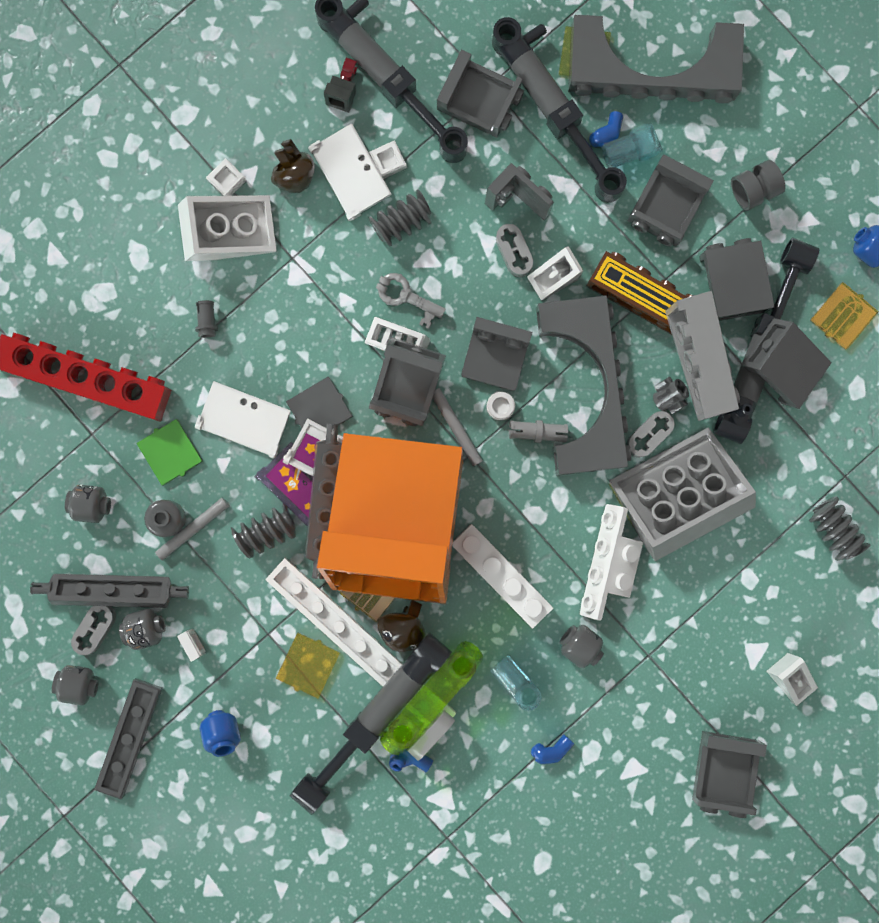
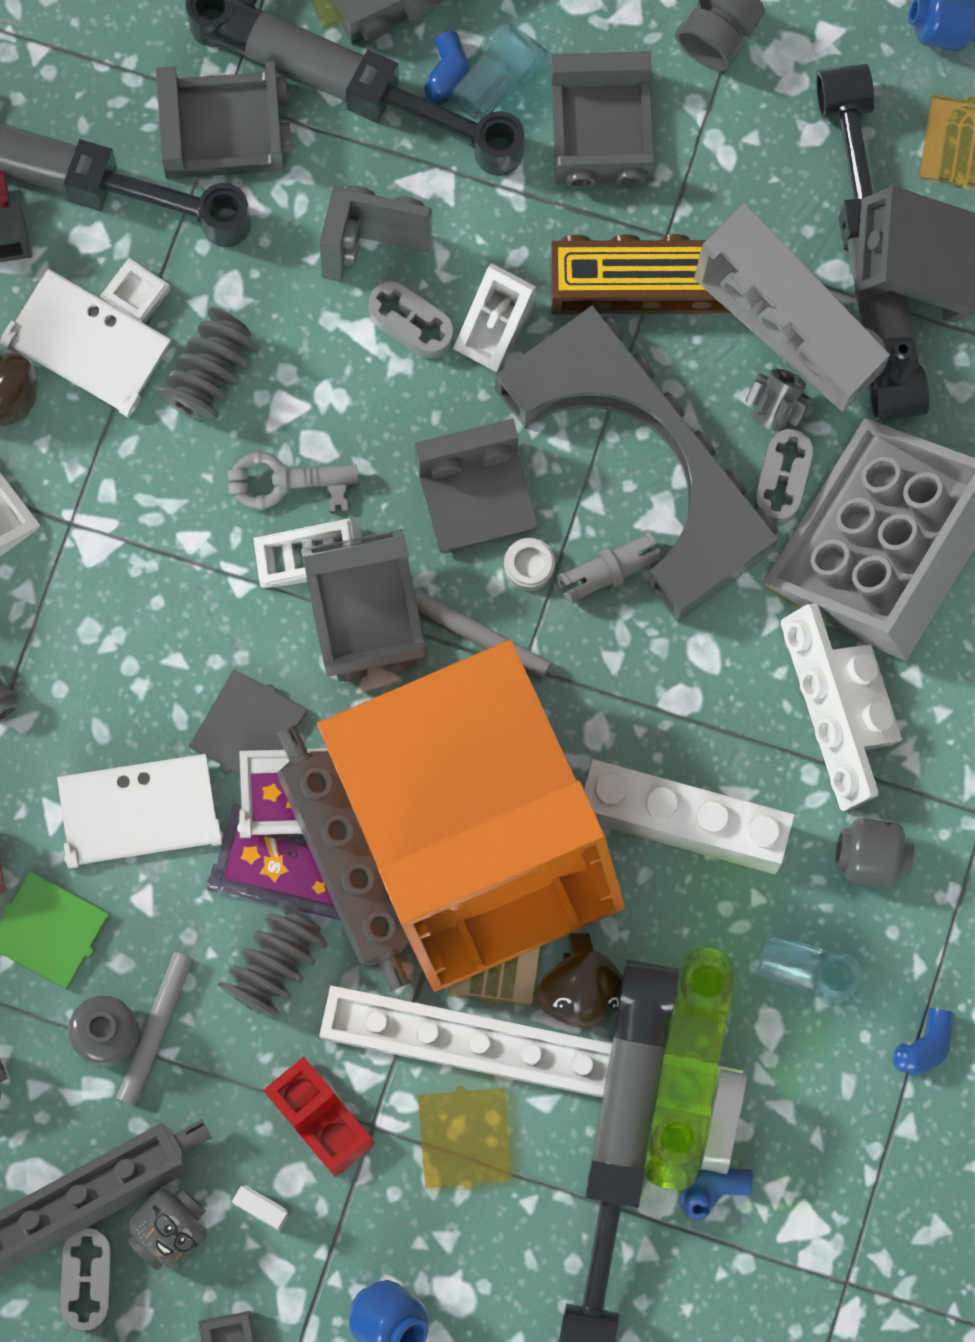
camera: 30 degrees left, 10 degrees down
dark grey panel [699,238,774,321] -> none
none -> red slope [263,1056,375,1178]

